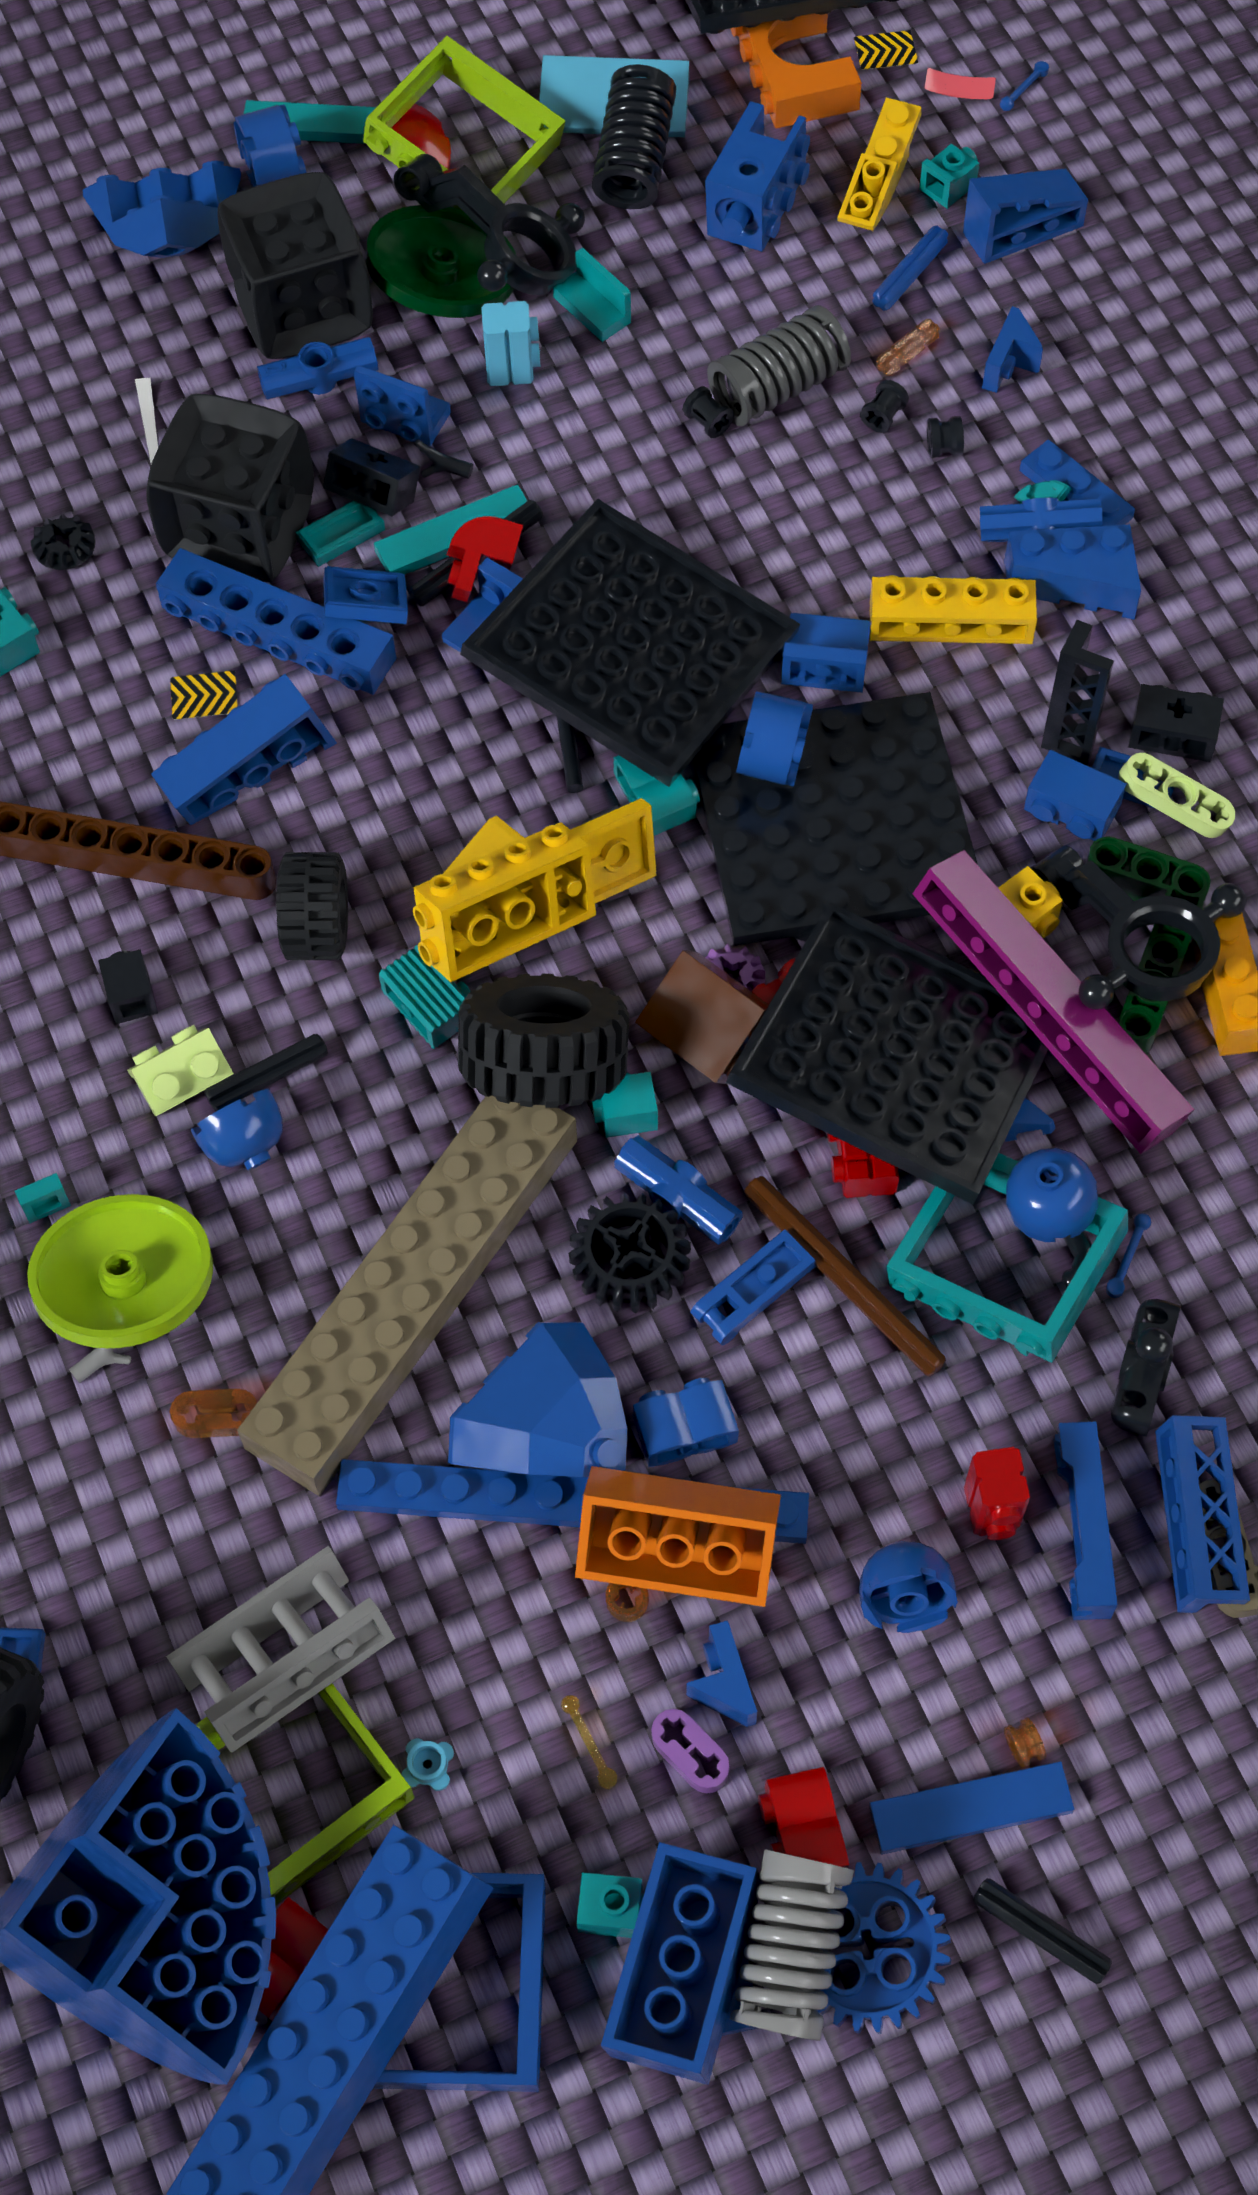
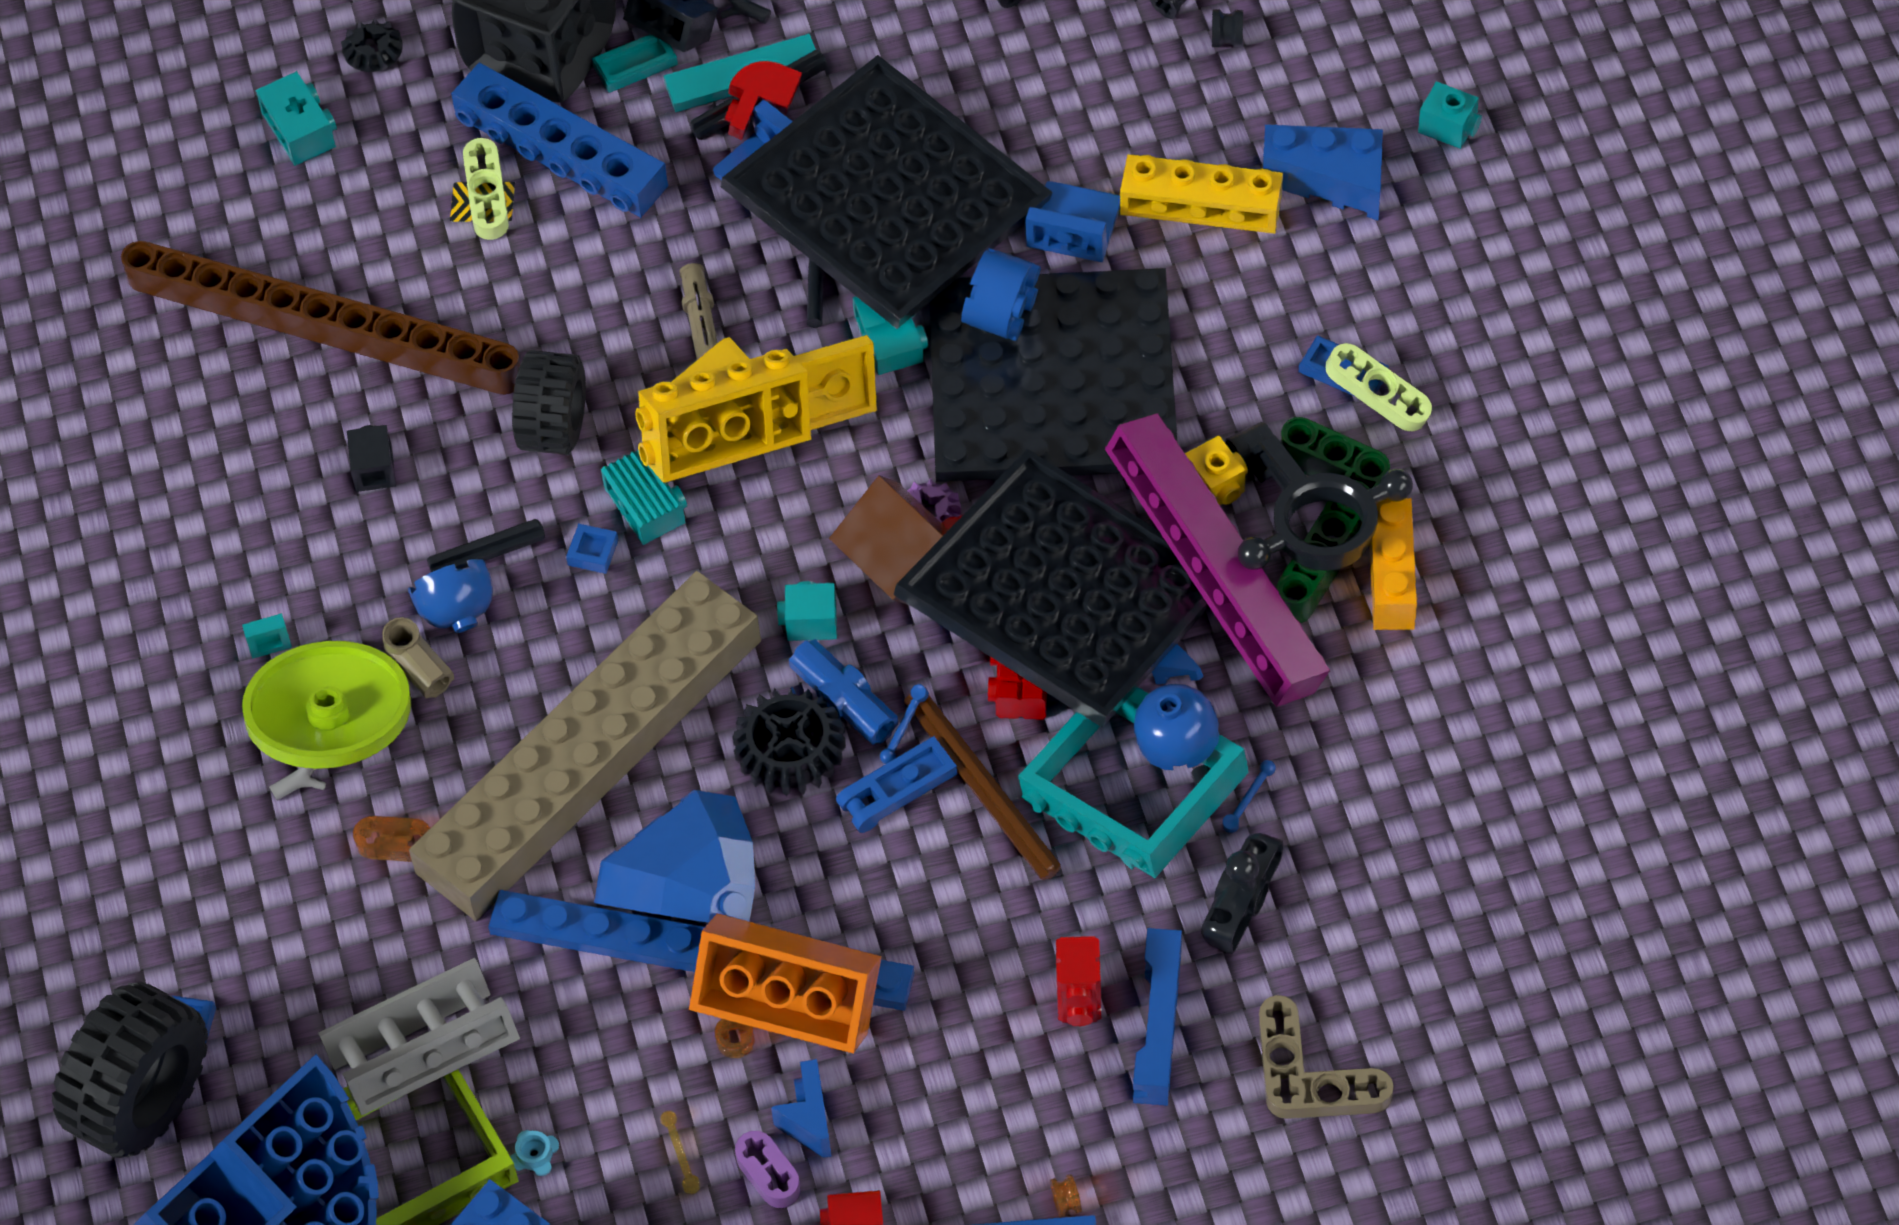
camera: 10 degrees right, 5 degrees down
yellowish green bracket [127,1025,234,1116] -> none
blue wedge [151,673,337,825] -> none
blue plate [323,566,408,624] -> none
black tyre [458,973,629,1108] -> none
blue brick [632,1378,739,1467] -> none
blue cylinder [859,1541,958,1633] -> none
blue piece [980,498,1103,543] -> none
teal tile [1014,480,1072,504] -> none
blue plate [1019,439,1135,526] -> none
blue piece [1024,750,1127,841] -> none
black fence [1041,620,1114,765] -> none
black brick [1128,684,1224,762] -> none
blue fence [1155,1415,1250,1613] -> none
none -> dark tan piece [382,617,454,699]
none -> yellowish green beam [463,138,509,240]
none -> blue plate [566,523,619,574]
none -> dark tan pin [679,263,718,360]
none -> blue hinge [880,684,929,764]
none -> teal brick [1418,81,1482,149]

